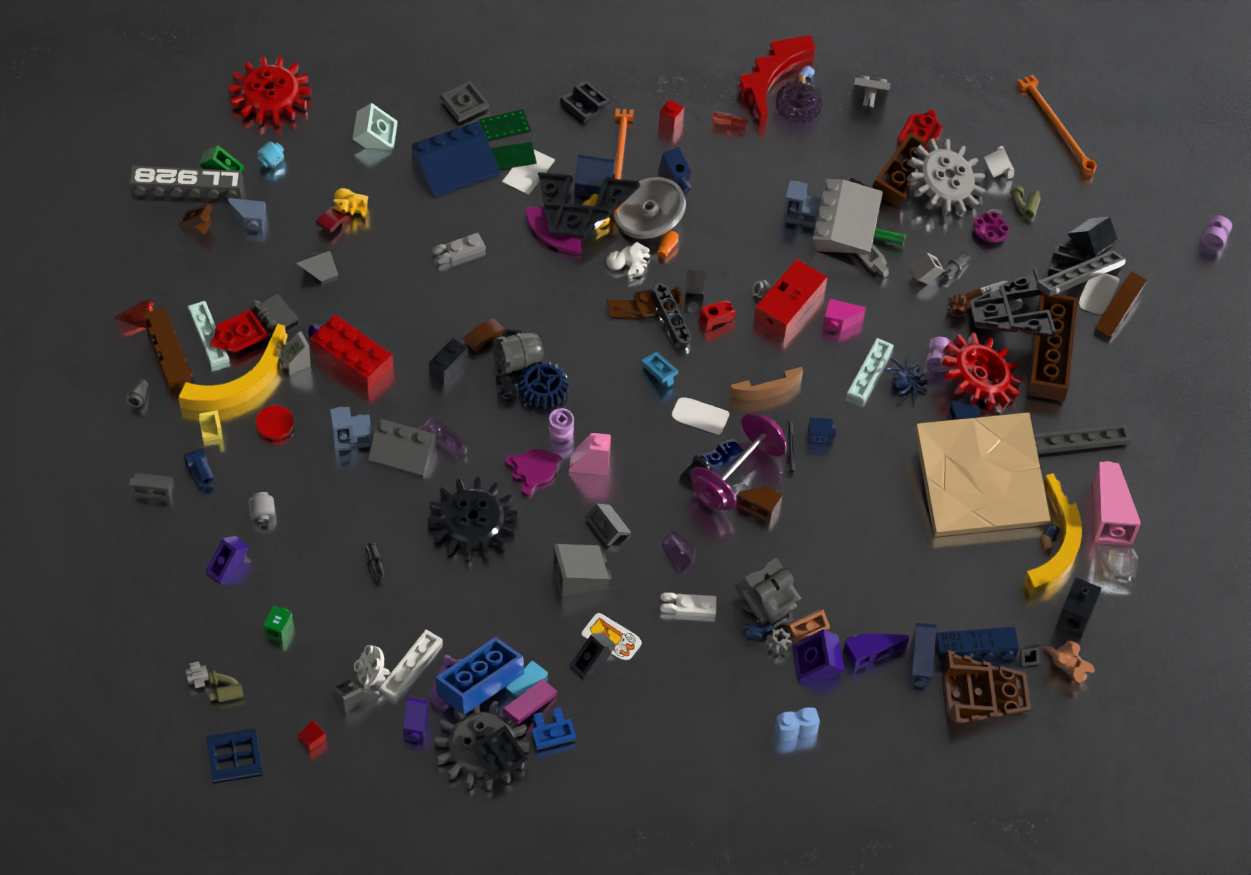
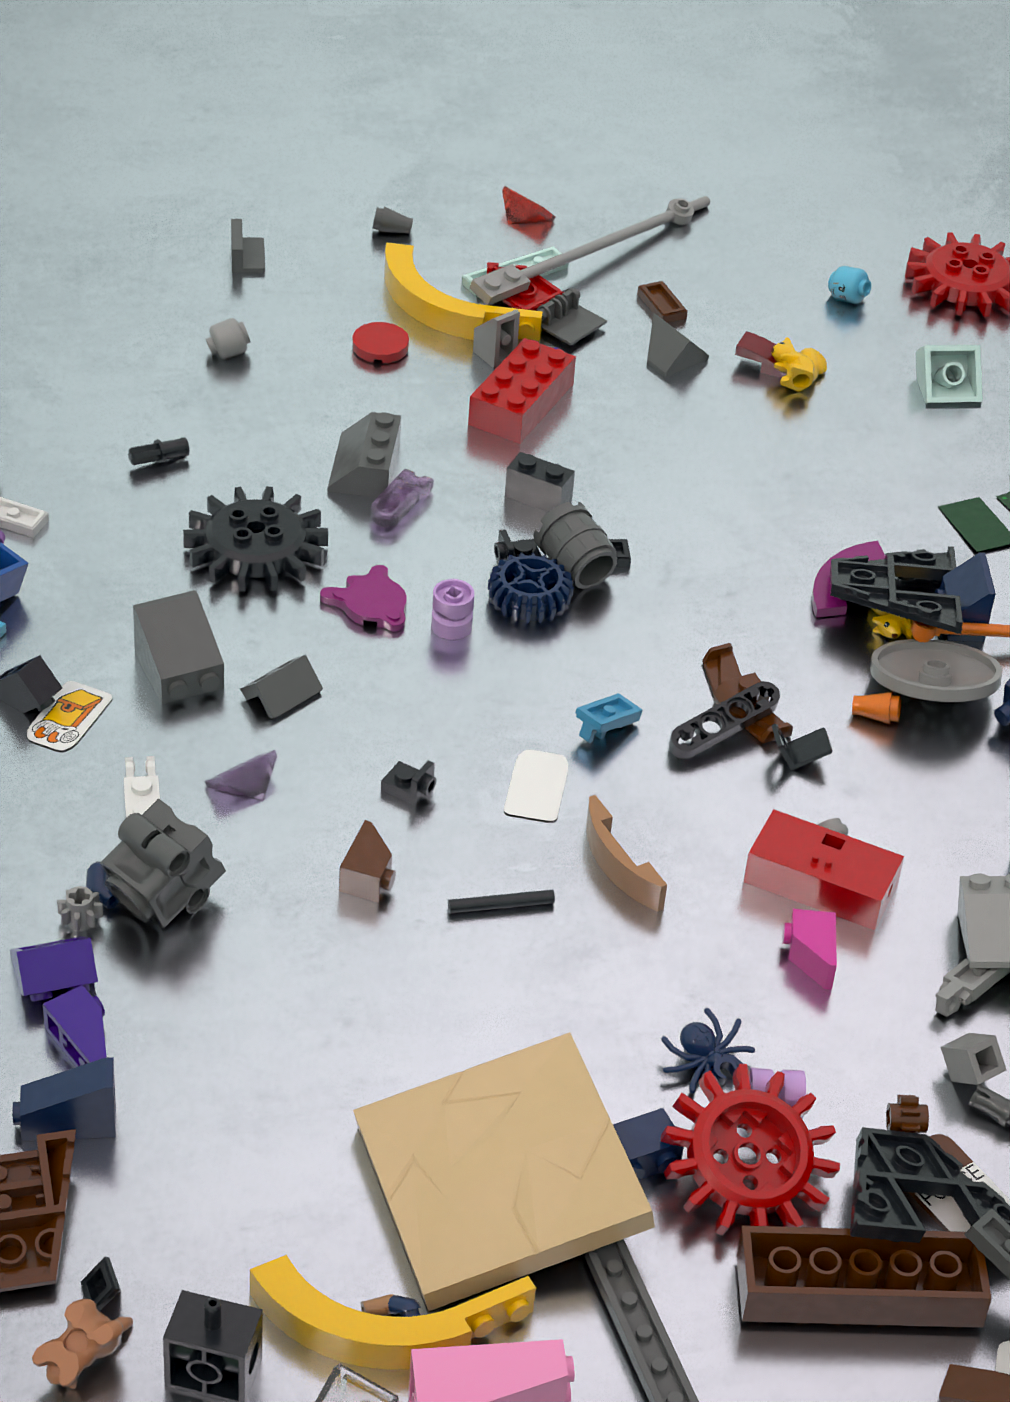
camera: 80 degrees right, 15 degrees down
dark grey brick [130,166,243,199] -> none
reddish brown wedge [143,307,194,394] -> none
reddish brown slope [179,204,213,235] -> none
dark blue piece [183,448,214,487] -> none
light yellow panel [198,410,223,442] -> none
green slope [199,145,244,171] -> none
dark purple slope [206,536,250,582] -> none
sand blue slope [228,198,266,230] -> none
green brick [263,606,293,642] -> none
sand blue brick [330,407,373,449] -> none
dark blue slope [412,121,500,196] -> none
light grey hinge [432,233,486,264] -> none
reddish brown slope [462,318,506,353] -> none
white sticker [502,150,555,195] -> none
bright pink slope [569,433,611,476] -> none
white animal [606,242,650,279] -> none
magenta axle [691,413,787,511] -> none
red leg [698,301,737,331] -> none
clear blue slope [700,438,744,472] -> none
nougat slope [785,609,830,643] -> none
dark blue brick [808,417,836,445] -> none
light aqua tile [846,338,894,404] -> none
dark blue brick [935,627,1019,663] -> none
none -> light grey bar [470,196,710,305]
none -> reddish brown tile [637,281,688,323]

